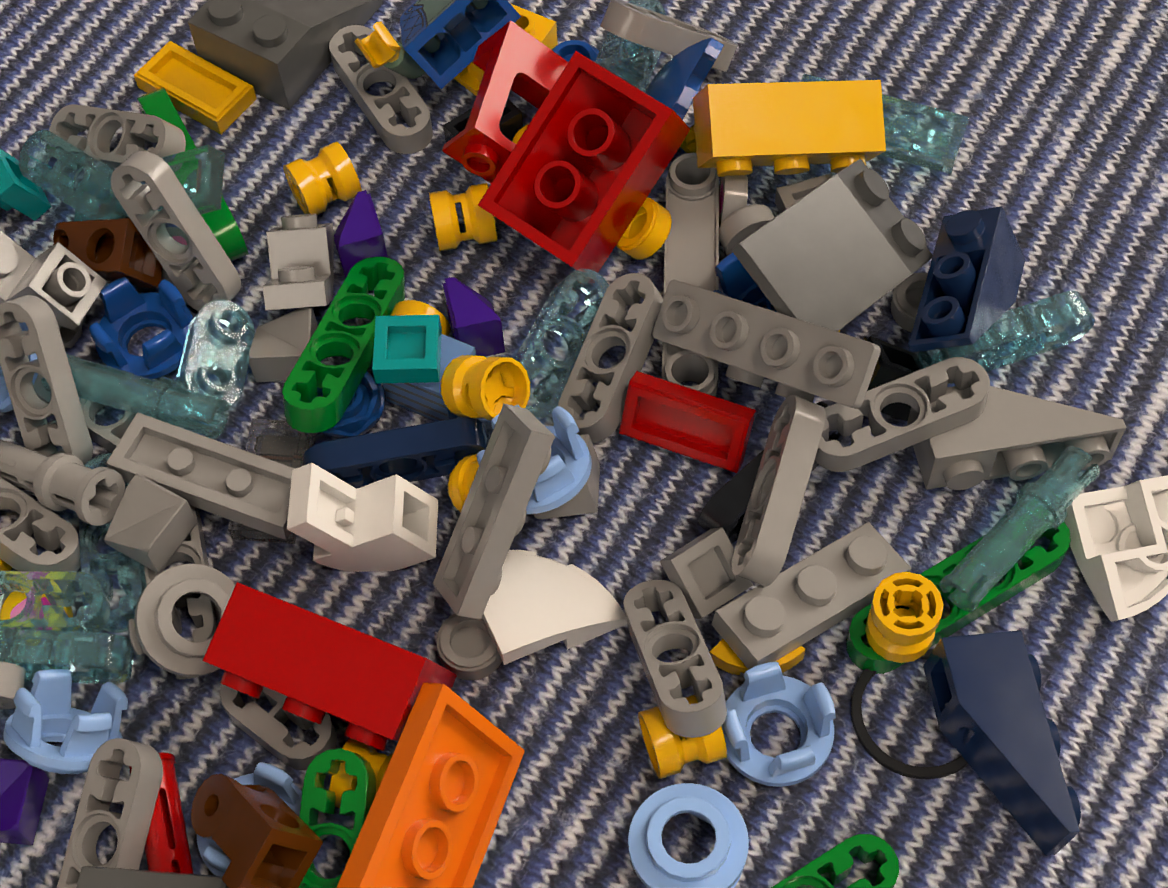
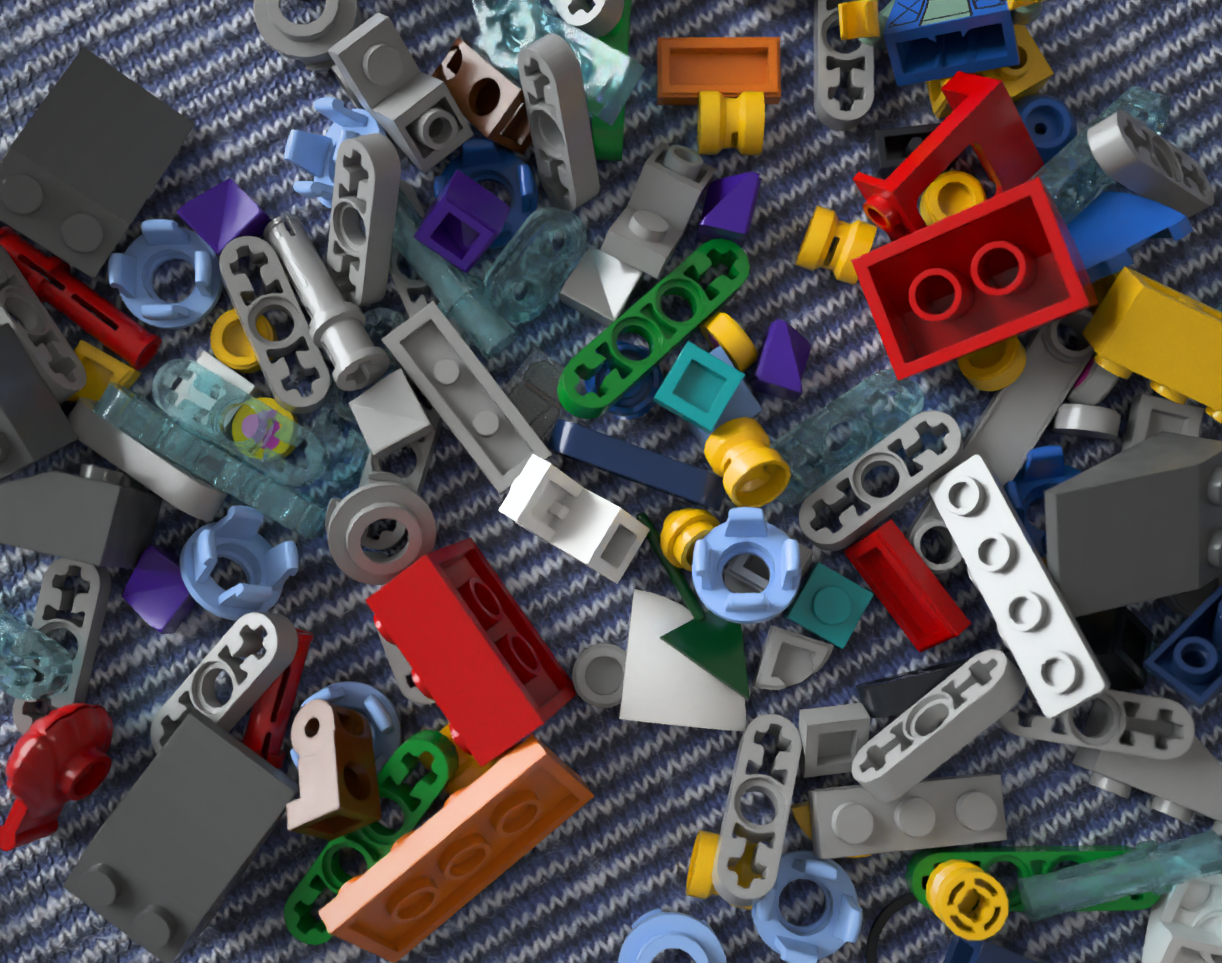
camera: 25 degrees right, 25 degrees up
light grey plate [433,404,555,620] -> none
none -> dark purple slope [413,169,510,274]
none -> dark green piece [636,512,750,700]
none -> orange tile [656,37,781,105]
none -> light grey tile [752,625,834,690]
none -> teal plate [785,562,874,649]

